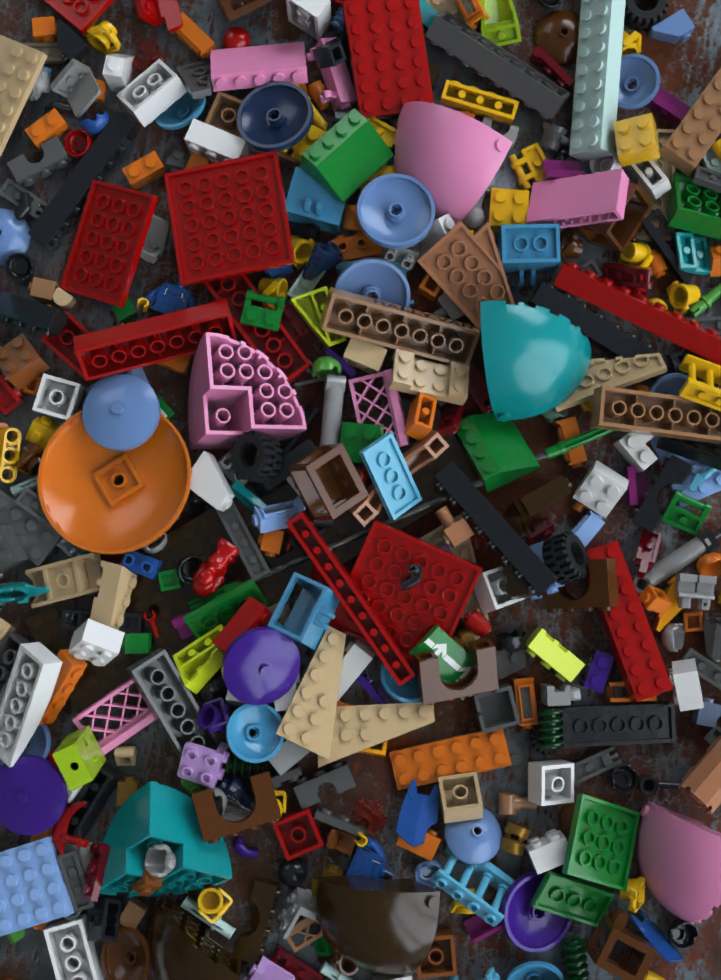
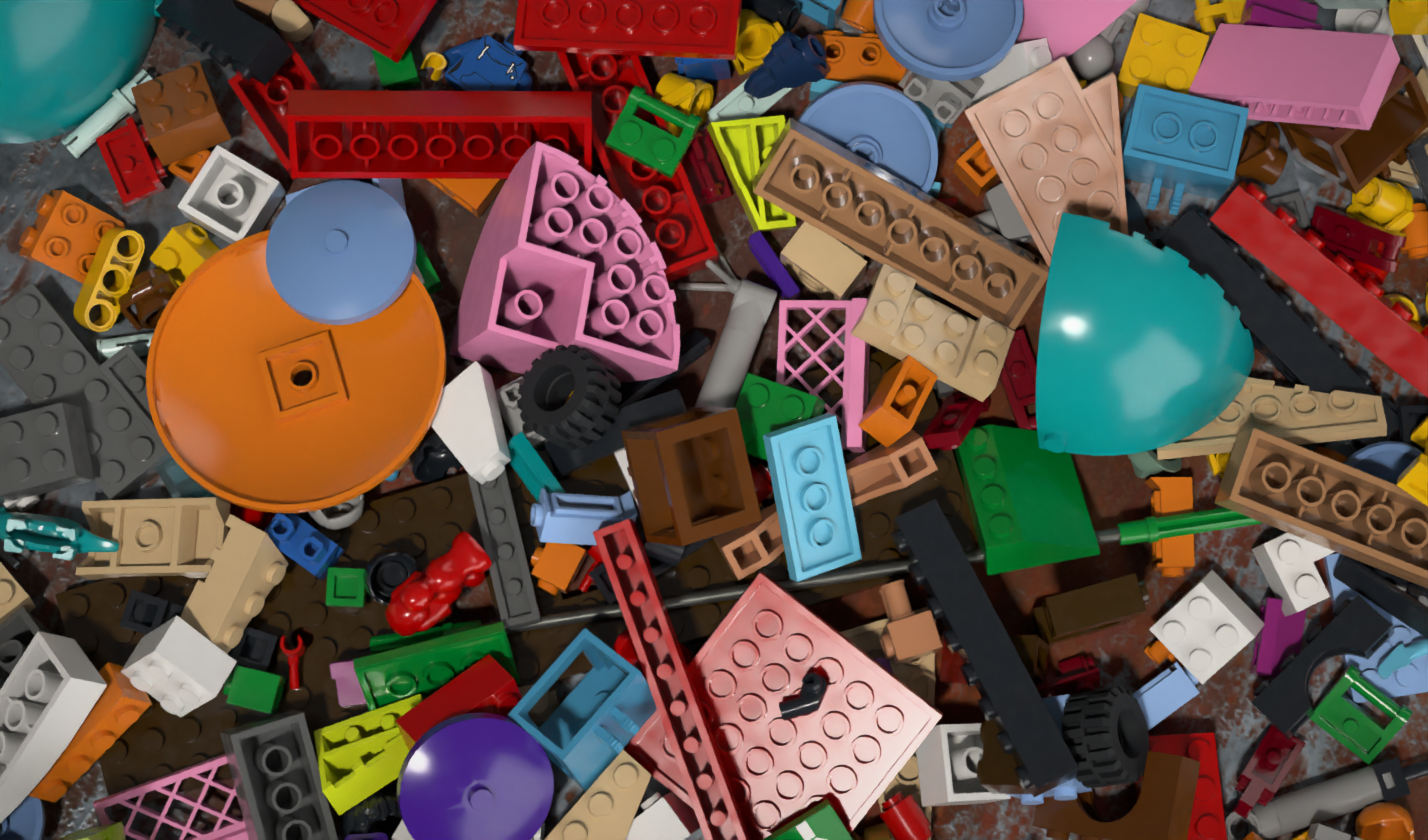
camera: 20 degrees right, 5 degrees down
bright green hair [312,356,342,380] -> none

